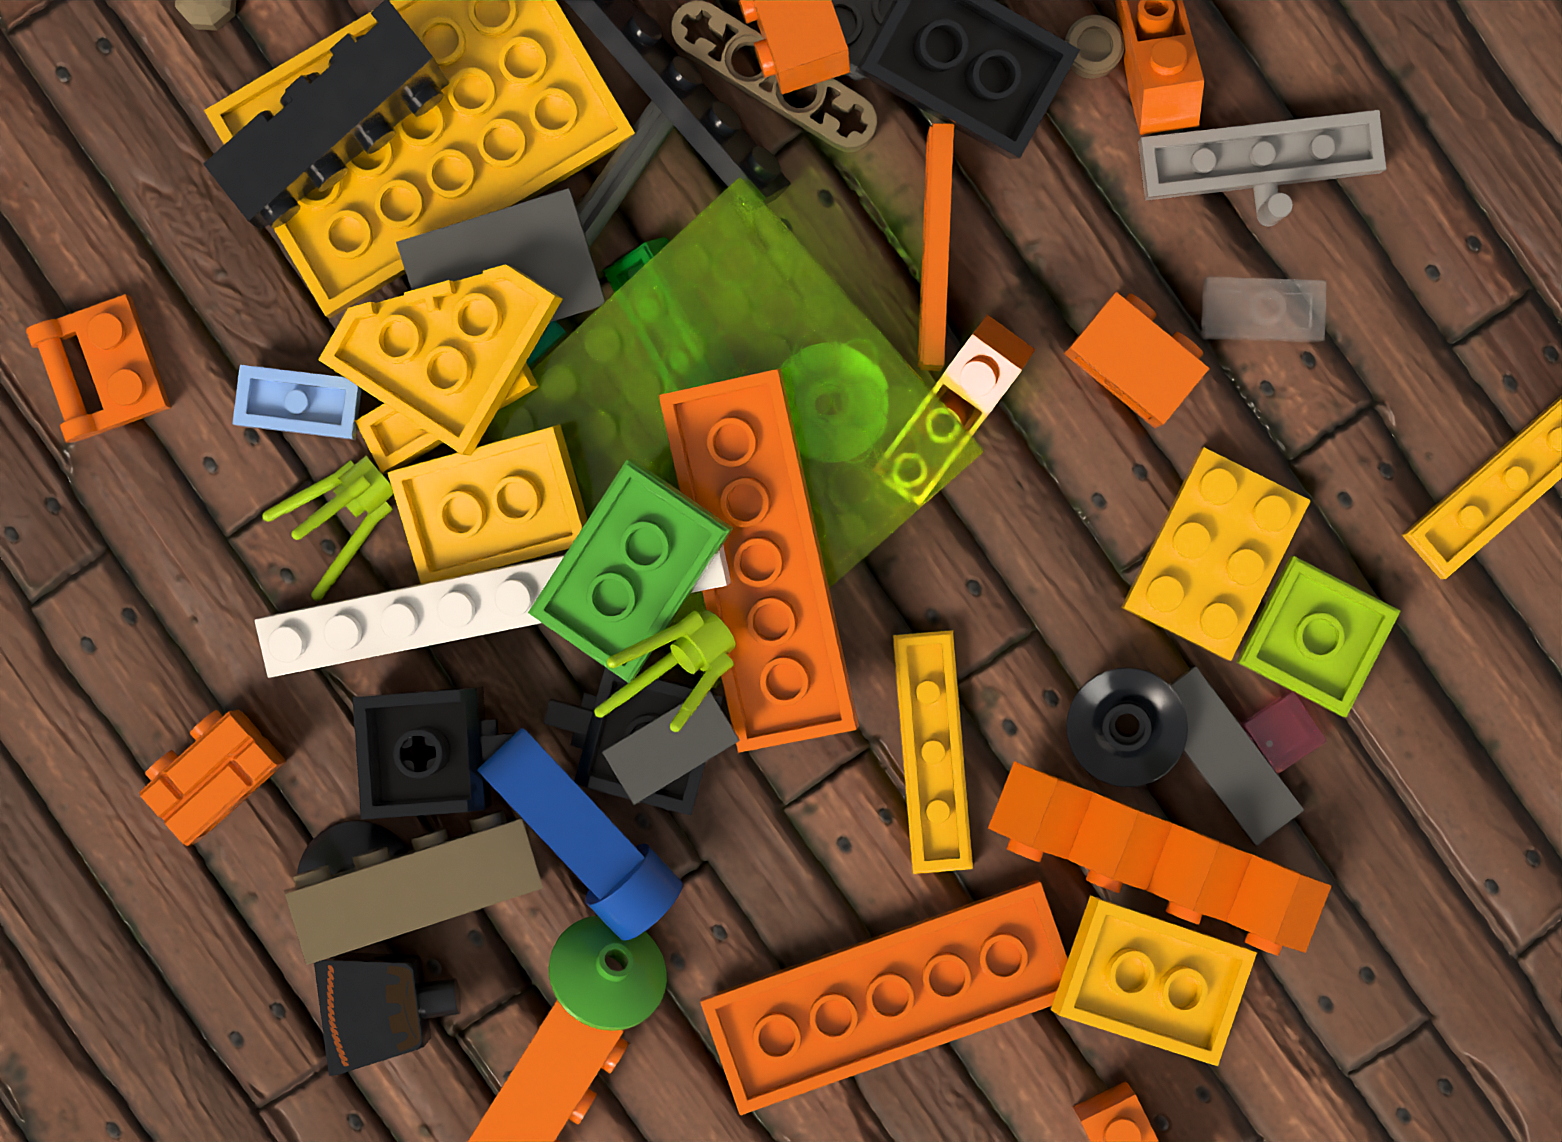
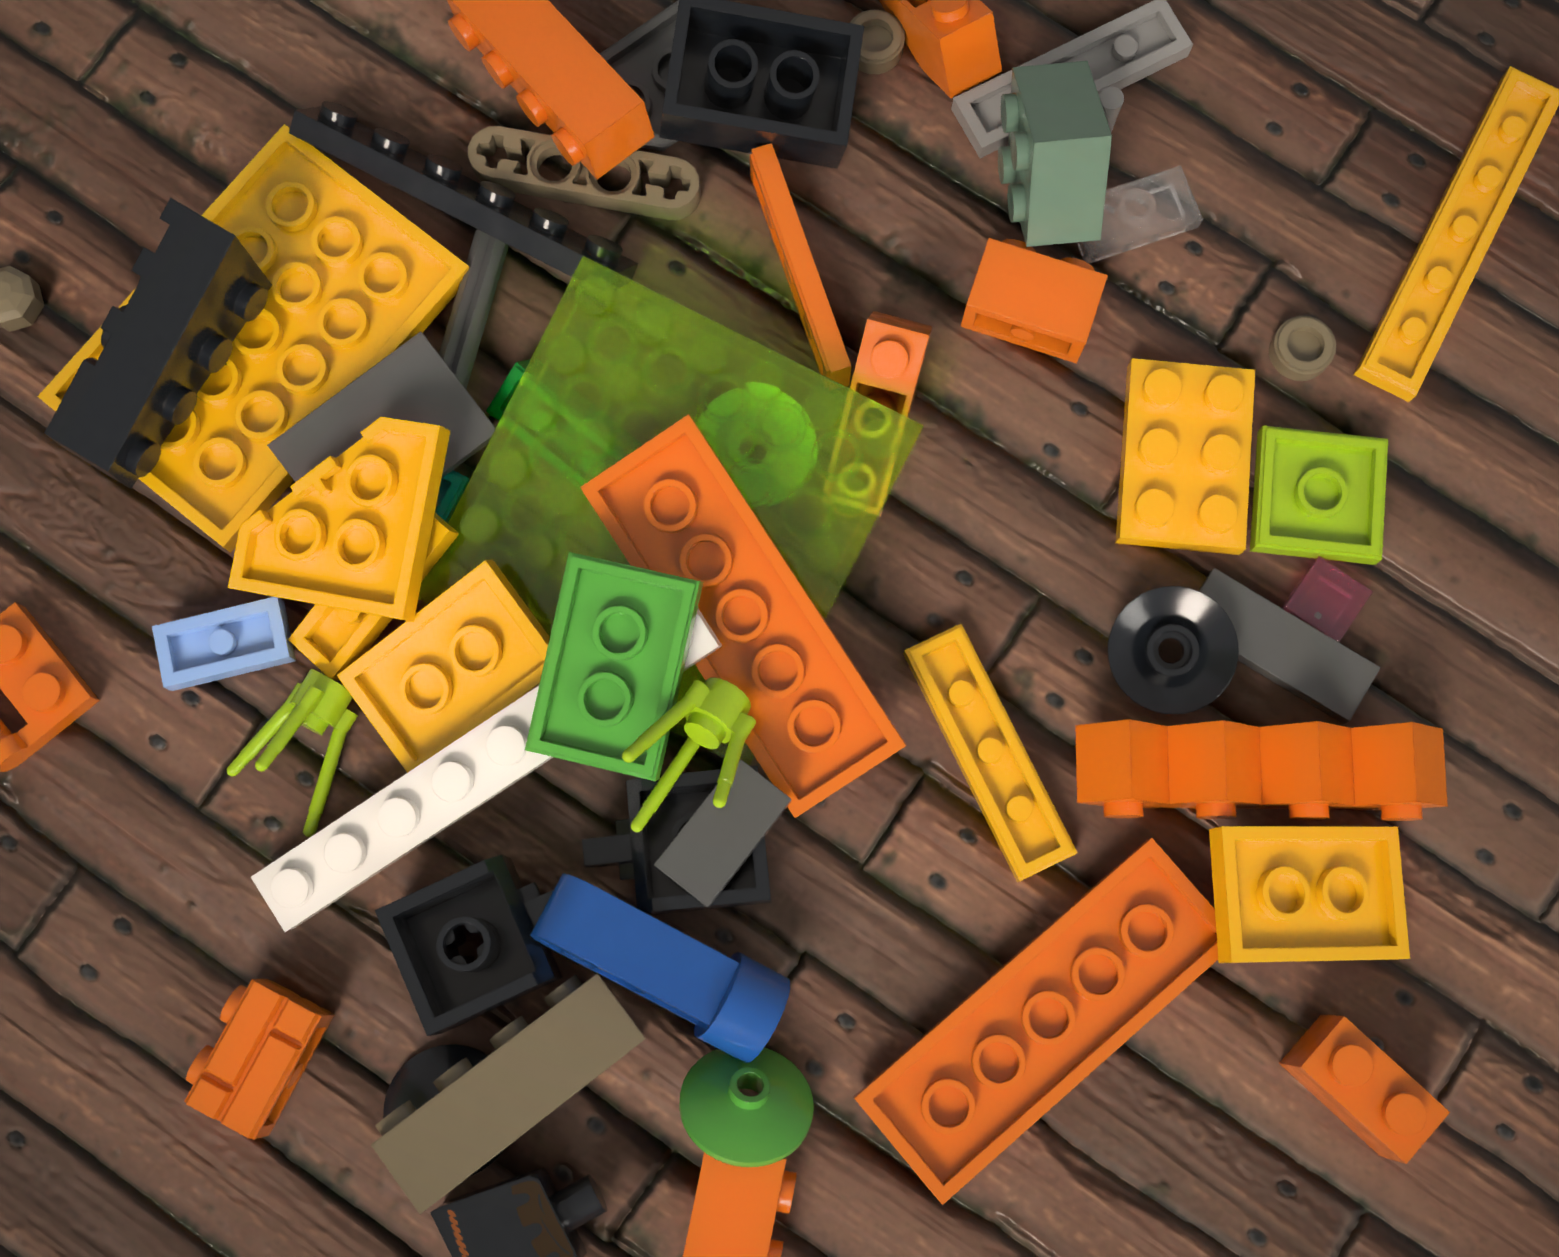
camera: 20 degrees left, 10 degrees down
none -> sand green brick [998,61,1112,247]
none -> dark tan tile [1269,316,1336,381]

